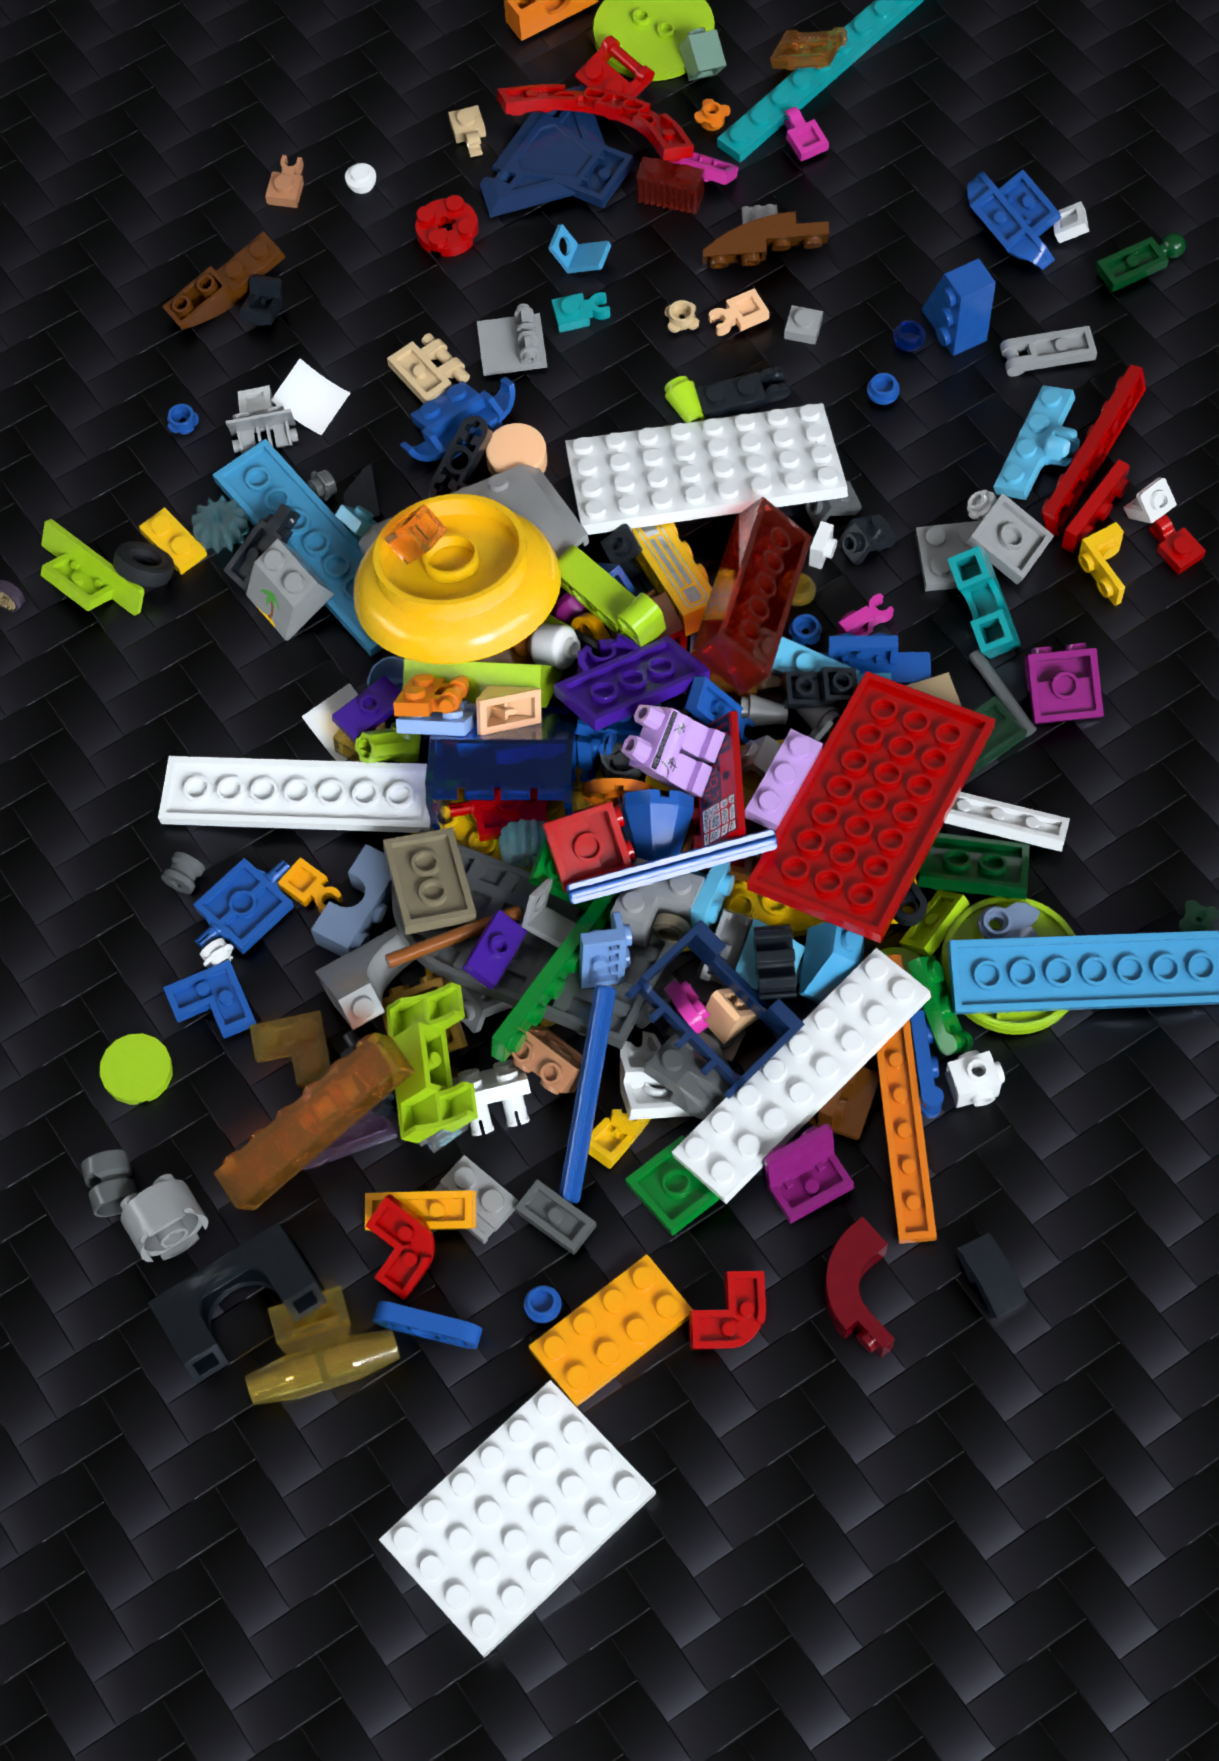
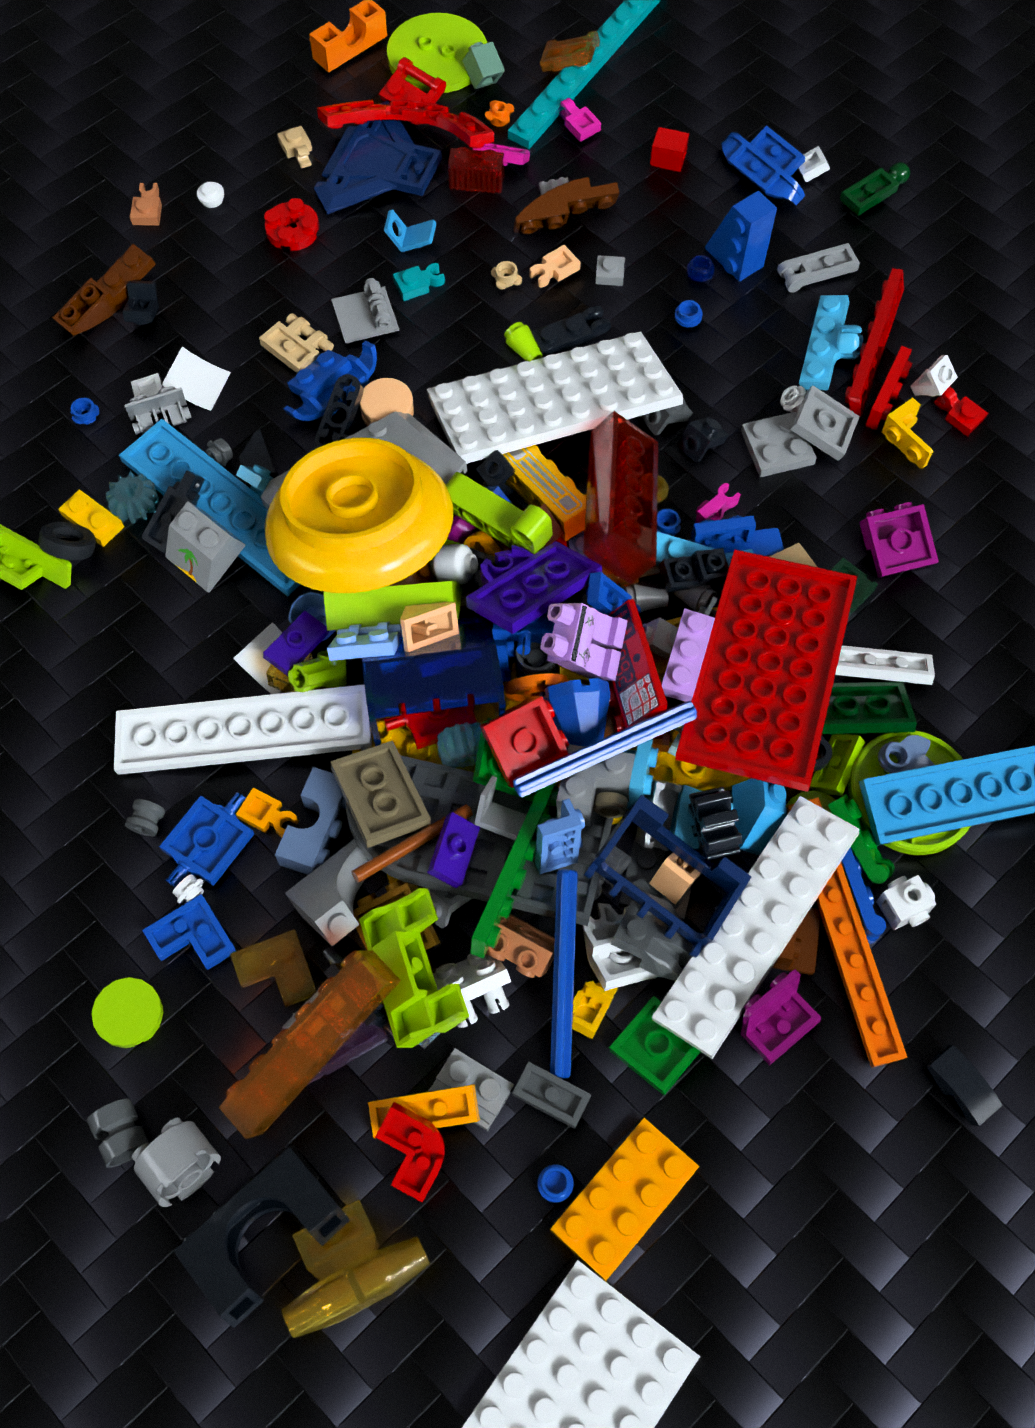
camera: 15 degrees left, 0 degrees up
blue beam [372,1301,483,1349] -> none
clear orange panel [384,504,448,564] -> none
orange plate [393,674,469,717] -> none
dark pink plate [664,979,711,1034] -> none
red plate [689,1271,766,1350] -> none
white plate [809,521,837,569] -> none
dark red arch [825,1216,895,1358] -> none
teal arch [947,546,1022,659] -> none
dark grey bar [969,650,1036,737] -> none
none -> red panel [650,127,689,172]

